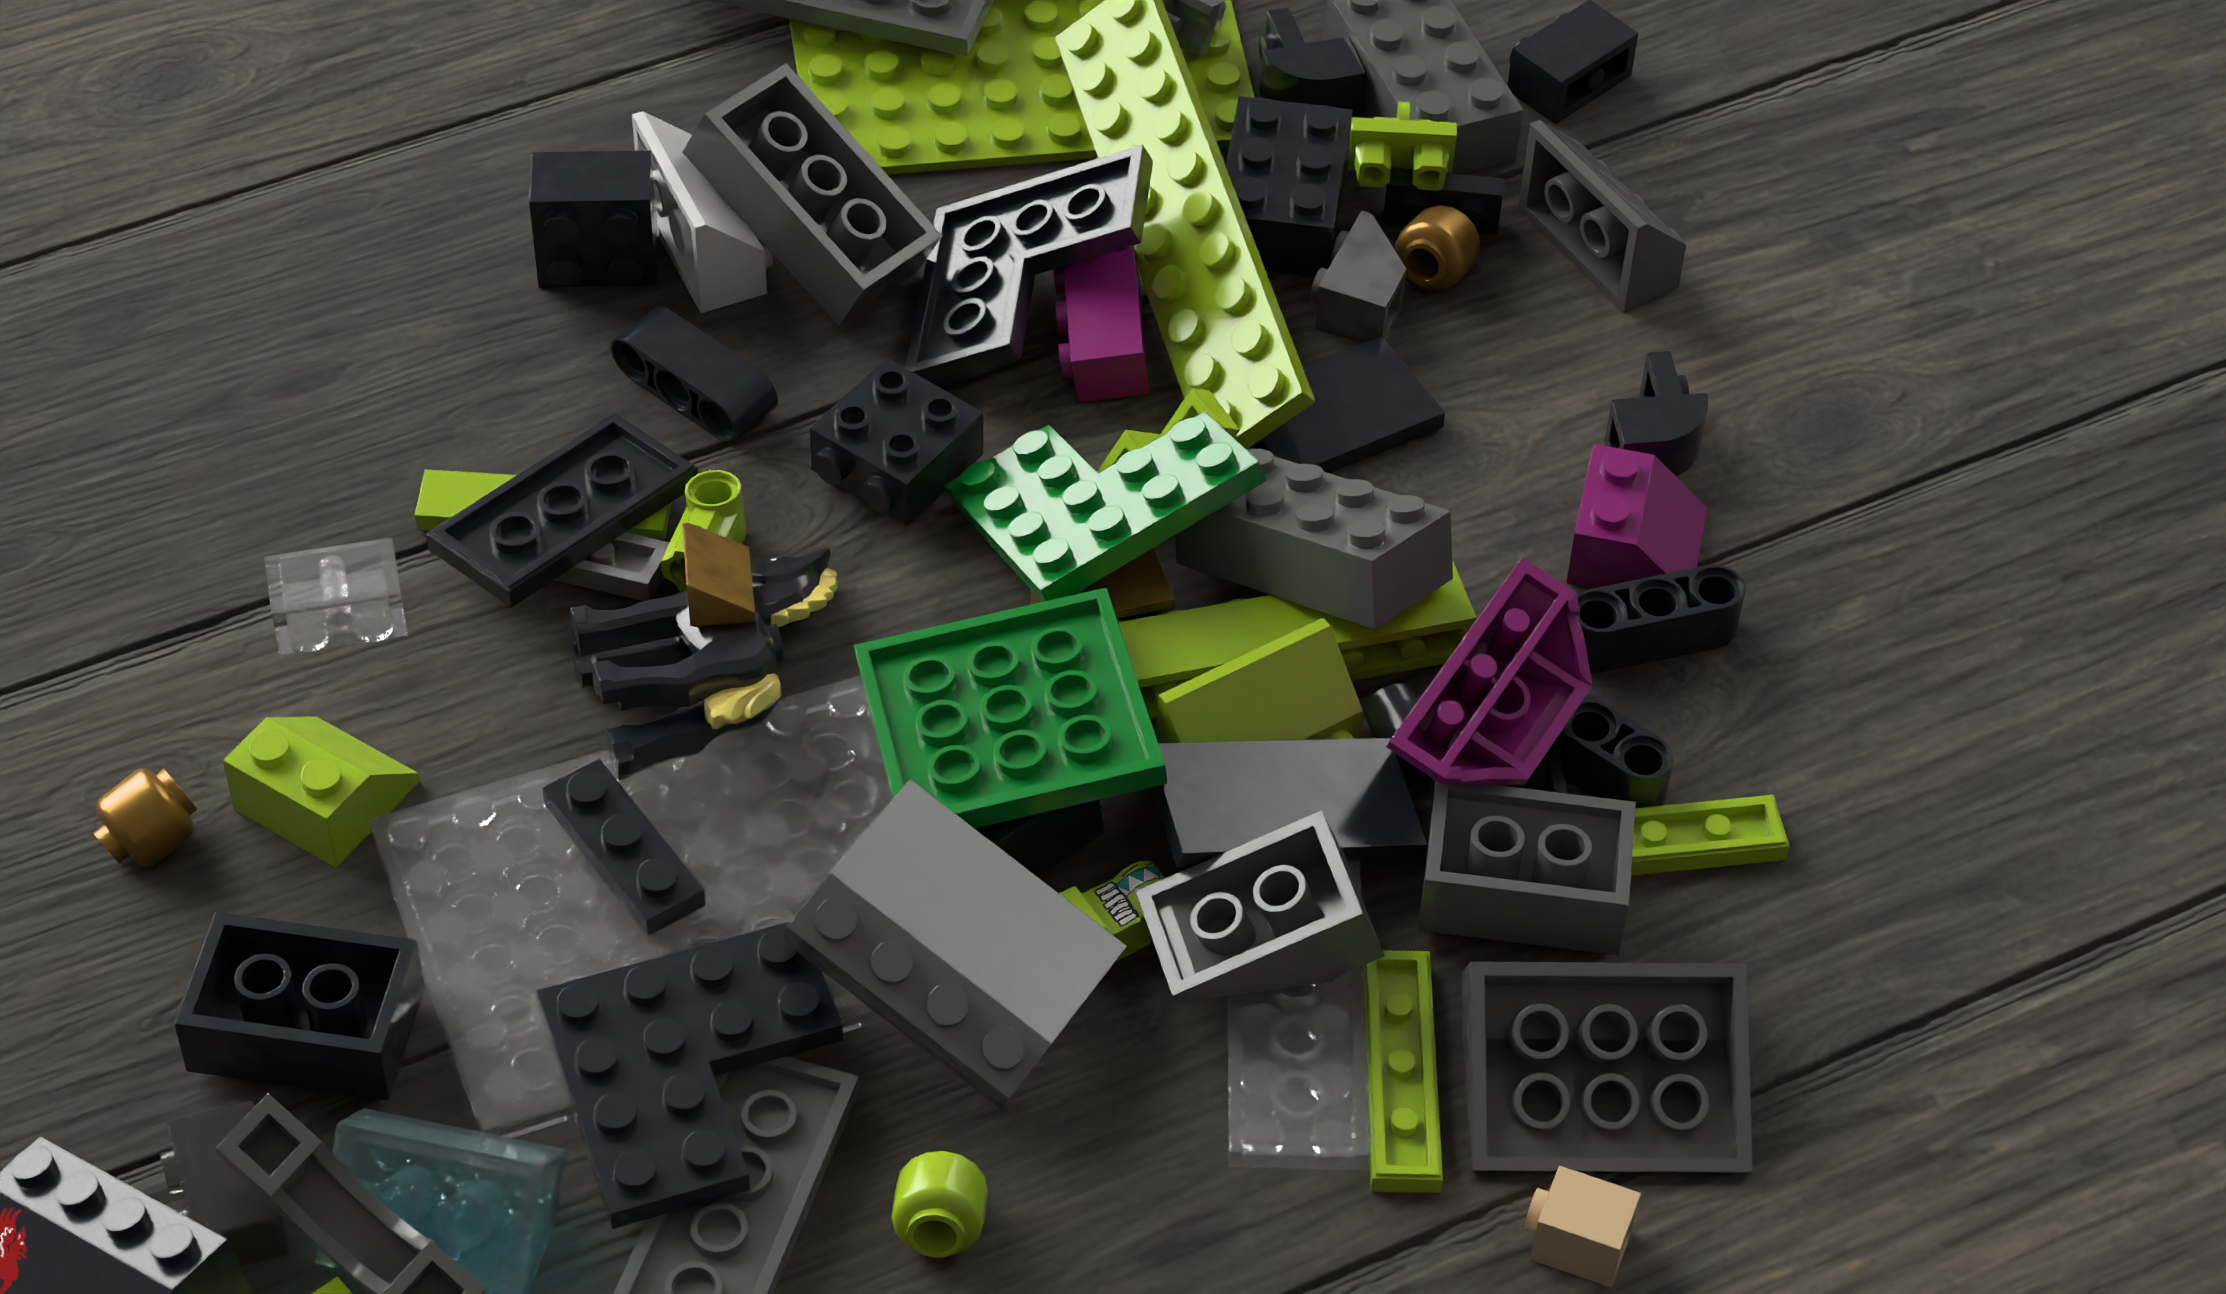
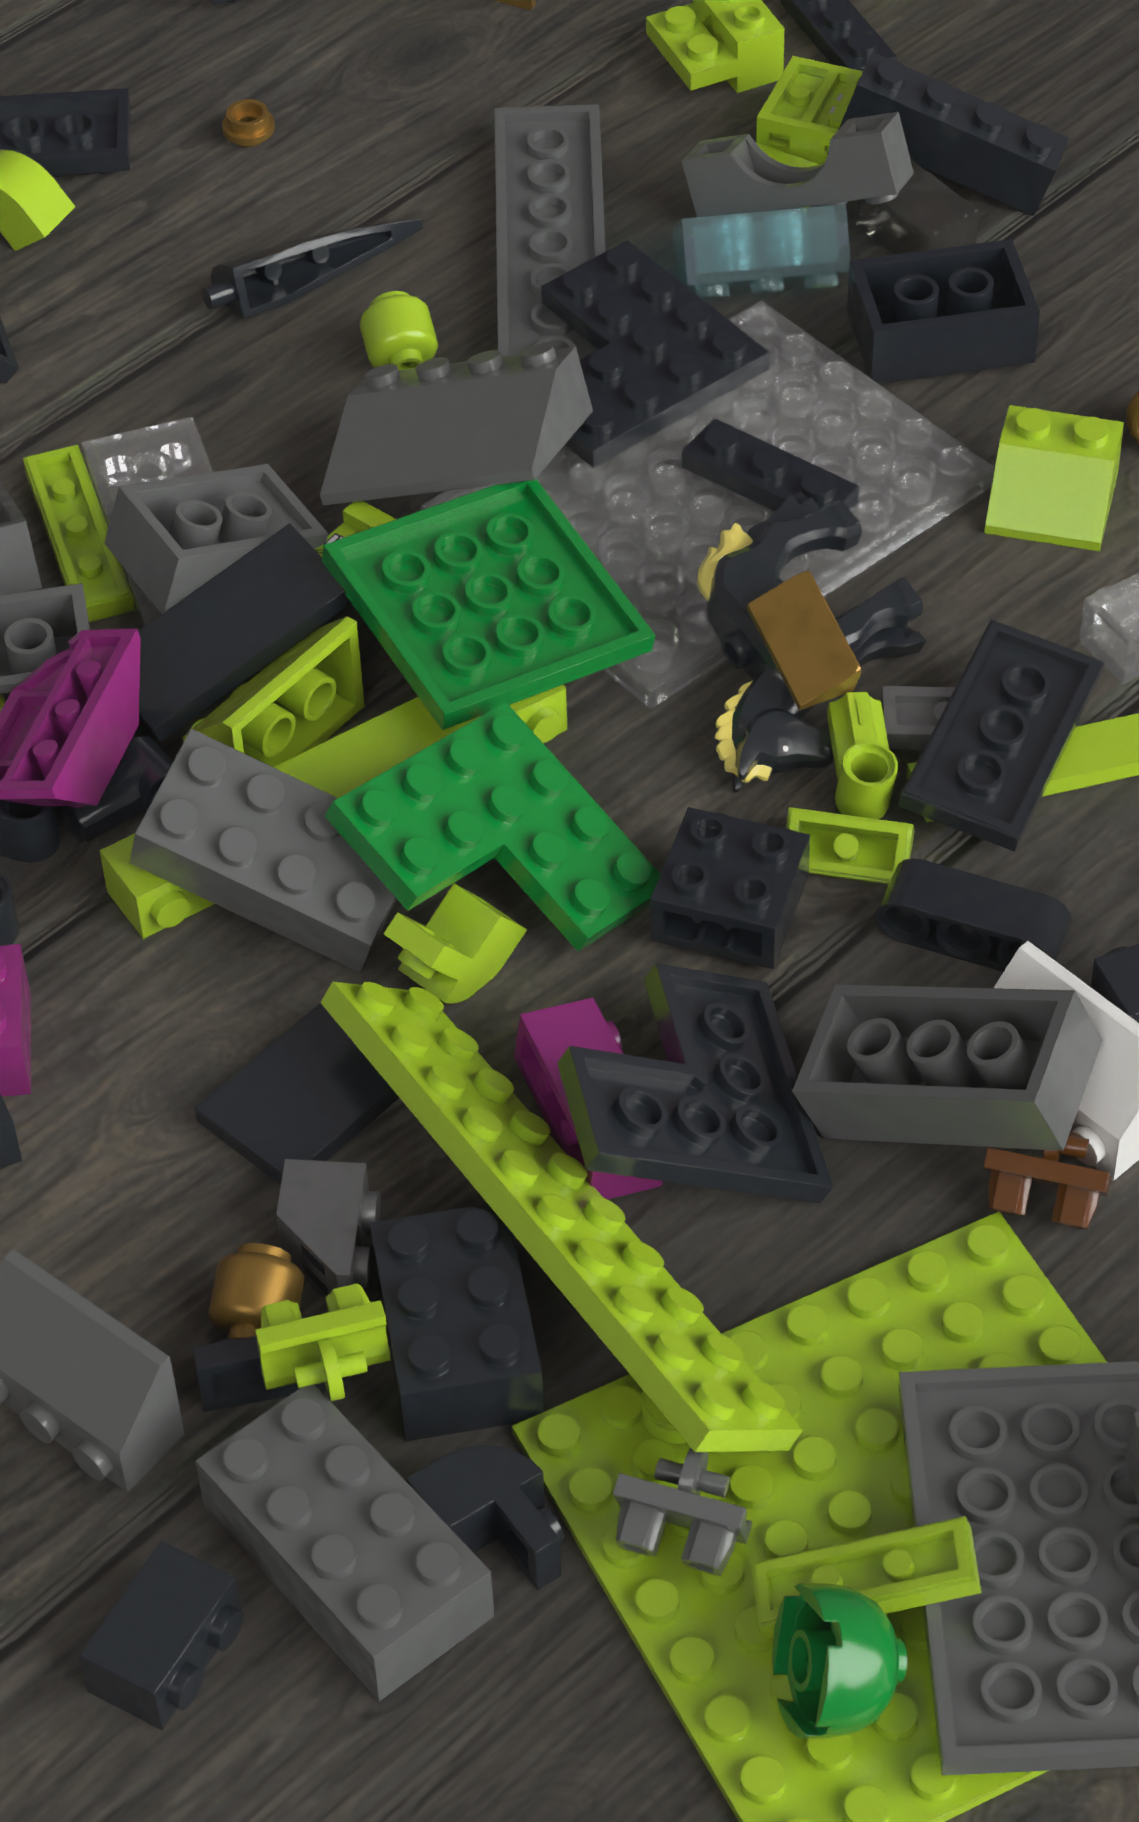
camera: 165 degrees right, 0 degrees up
none -> lime slope [786,807,915,885]

